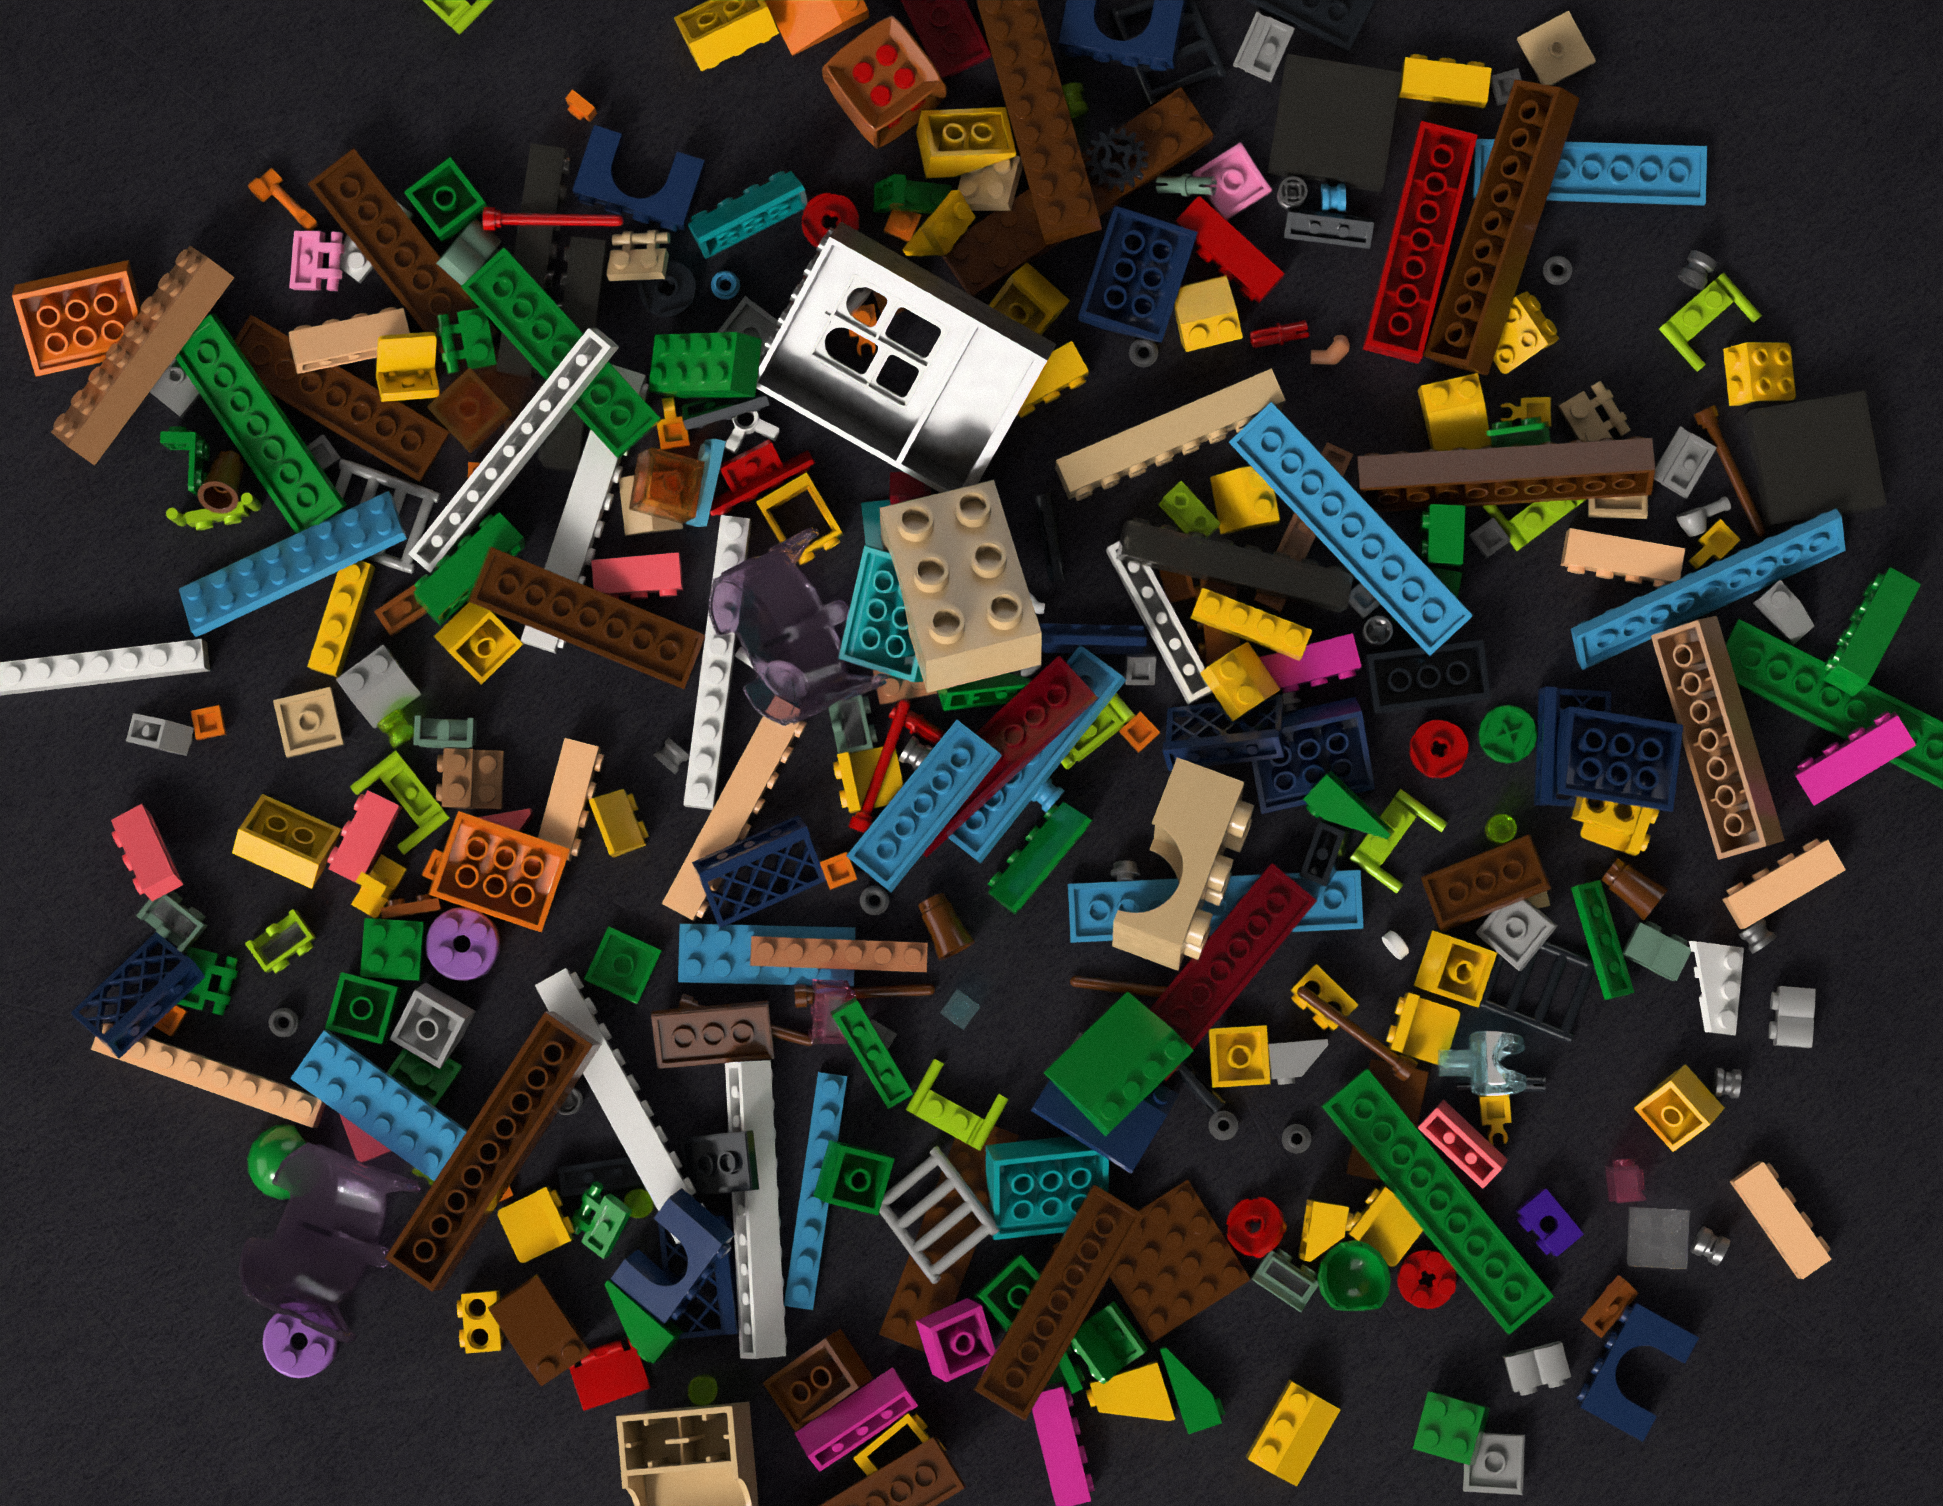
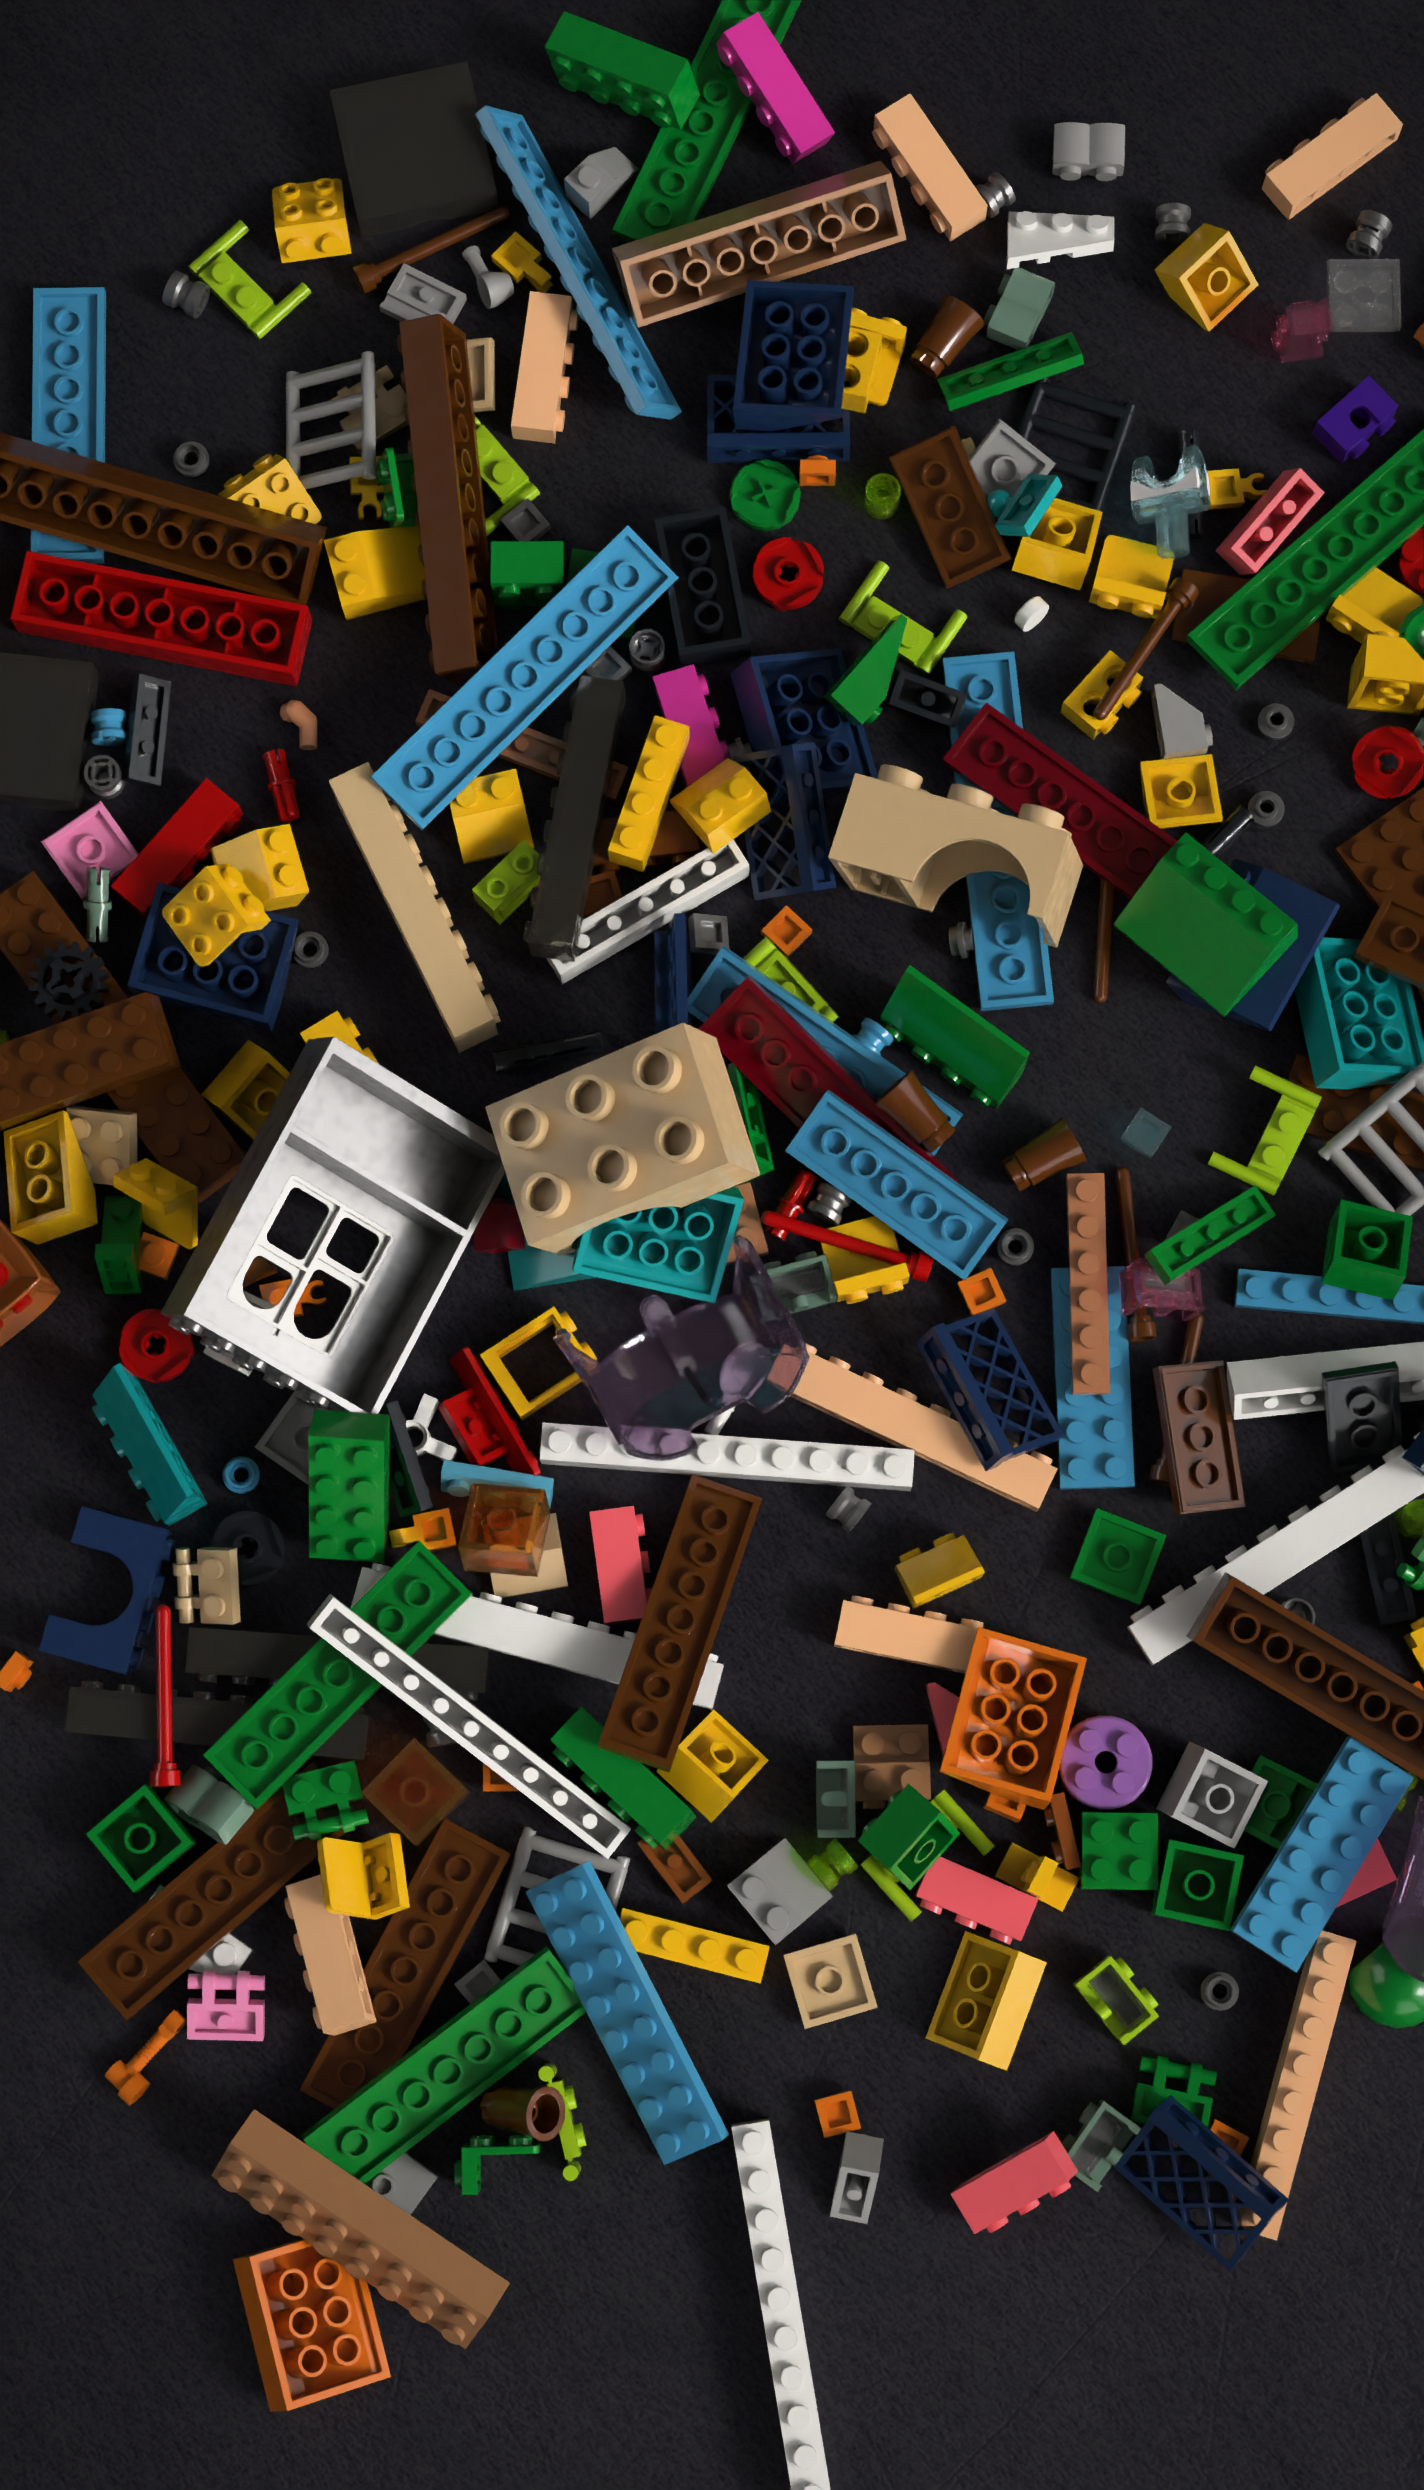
camera: 90 degrees left, 5 degrees down
none -> yellow bracket [162,863,271,967]
none -> light grey bar [286,351,376,490]
none -> orange plate [799,455,836,486]
none -> green brick [858,1783,960,1890]
none -> reddish brown plant [874,1070,955,1153]
none -> teal plate [986,474,1062,537]

